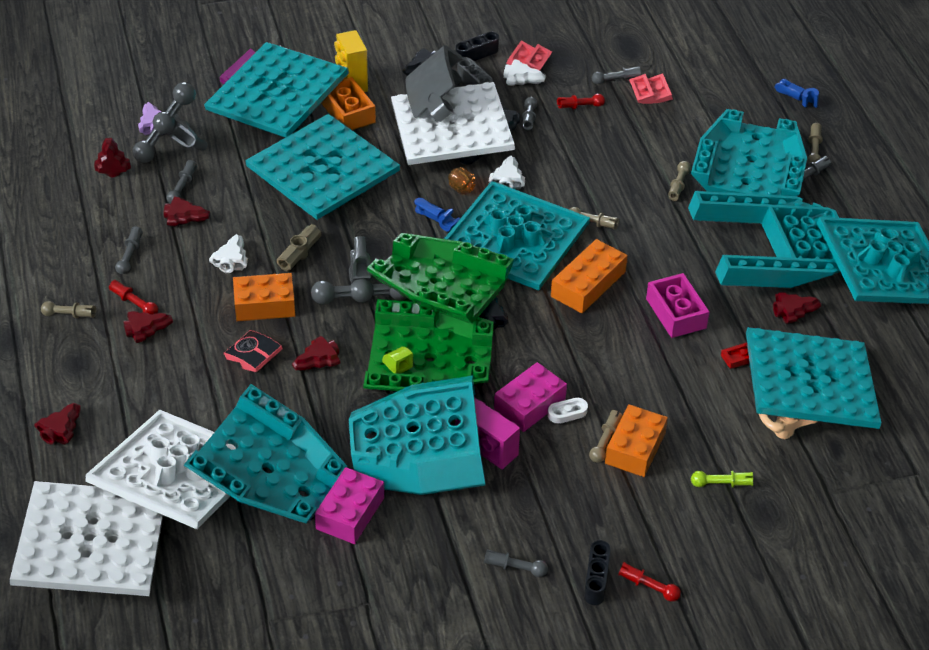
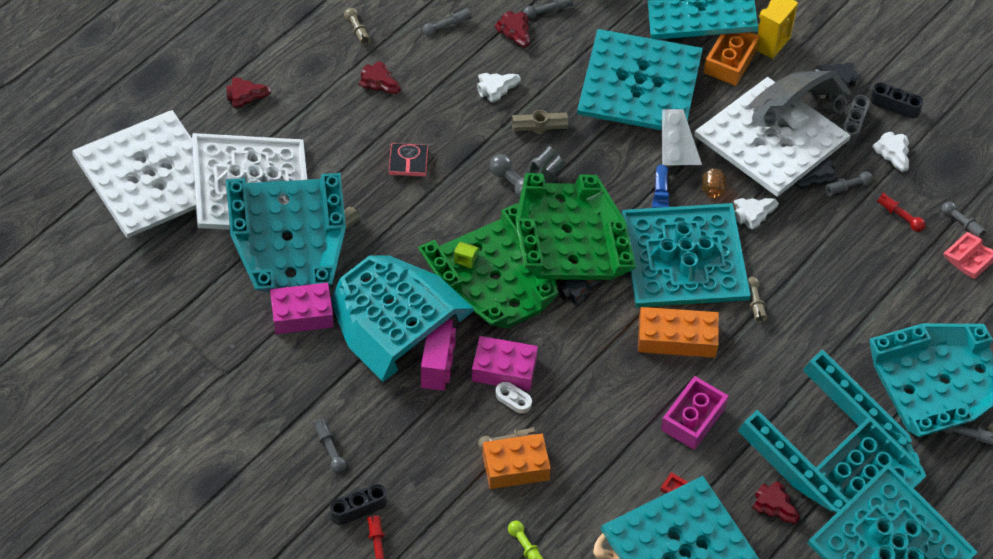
camera: 55 degrees right, 10 degrees up
red pin [109,280,158,315] -> none
orange brick [233,273,295,321] -> none
dark red rock [292,336,340,371] -> none
coral slope [506,41,552,71] -> none
dark tan pin [668,161,692,201] -> none
none -> white wedge [662,109,702,165]
none -> white plate [783,106,809,130]

